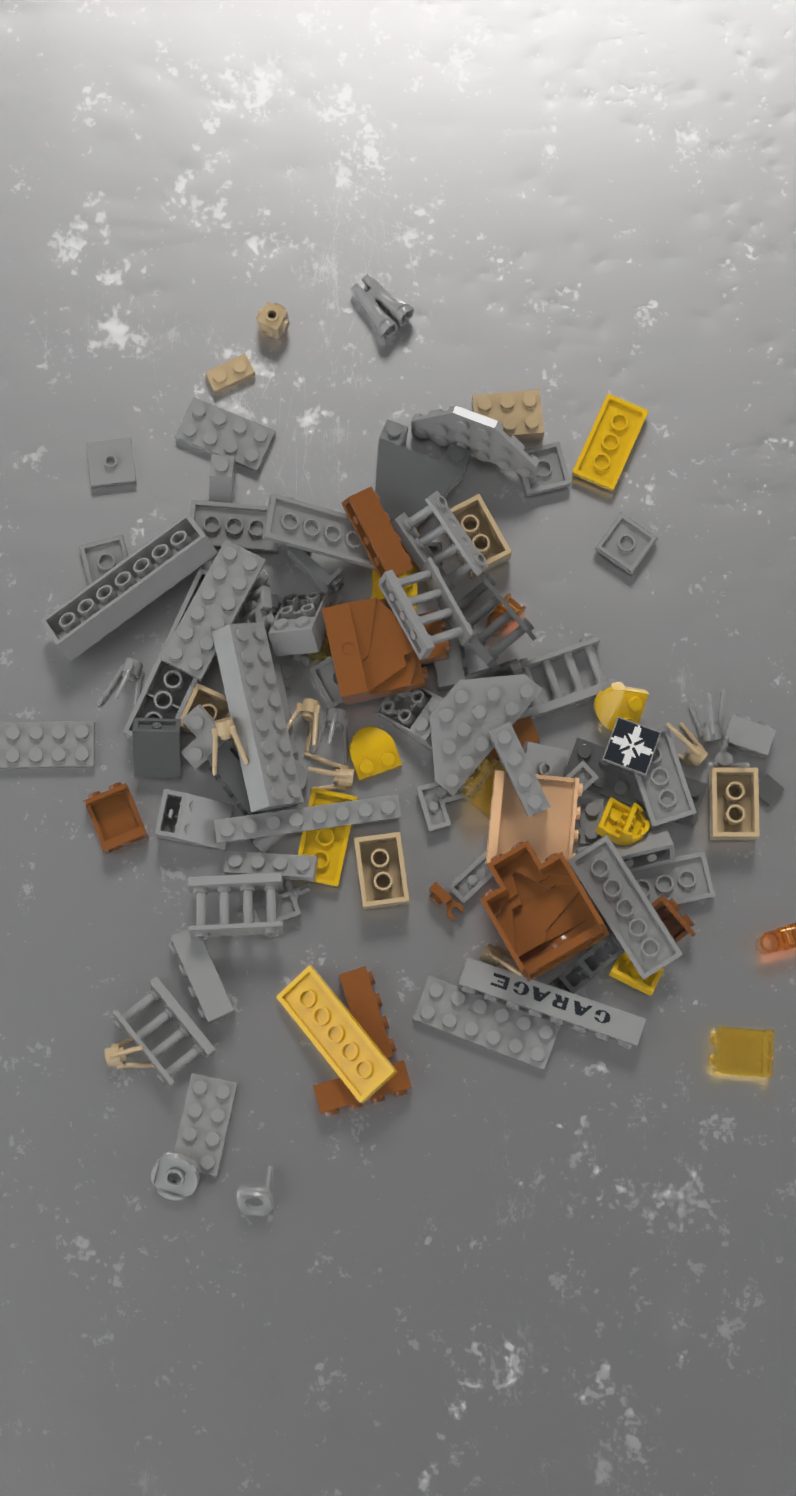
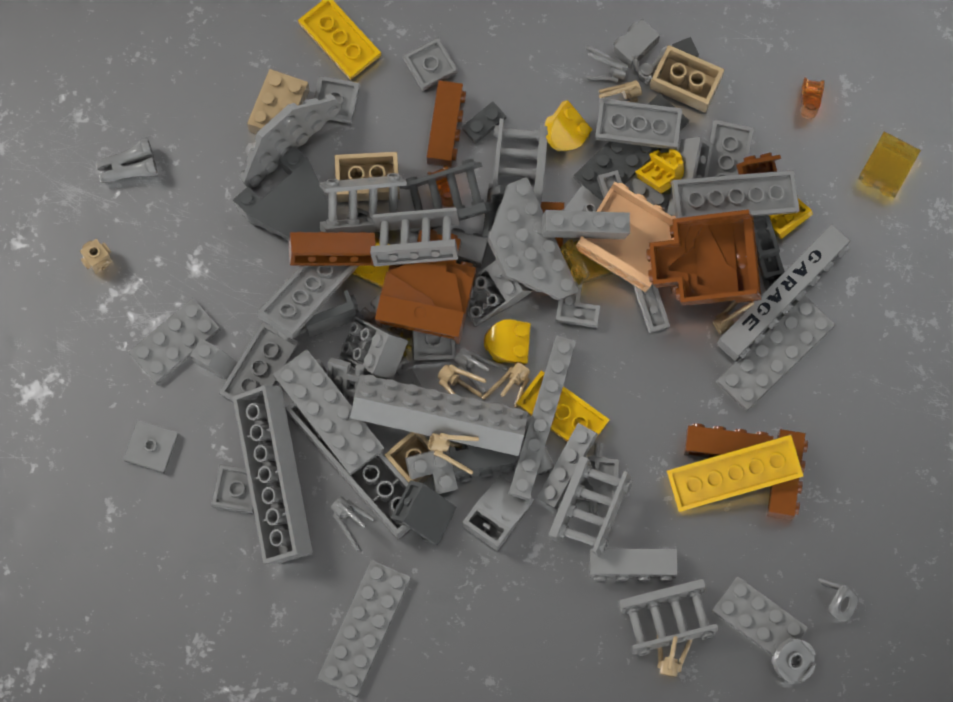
camera: 65 degrees left, 5 degrees down
dark orange panel [83,782,149,855] -> none
tan plate [205,353,255,394] -> none
tan brick [354,832,409,910] -> none
dark orange plate [429,882,464,921] -> none
black tile [602,717,661,776] -> none
none -> dark orange brick [427,80,466,167]
none -> dark grey plate [462,102,506,144]

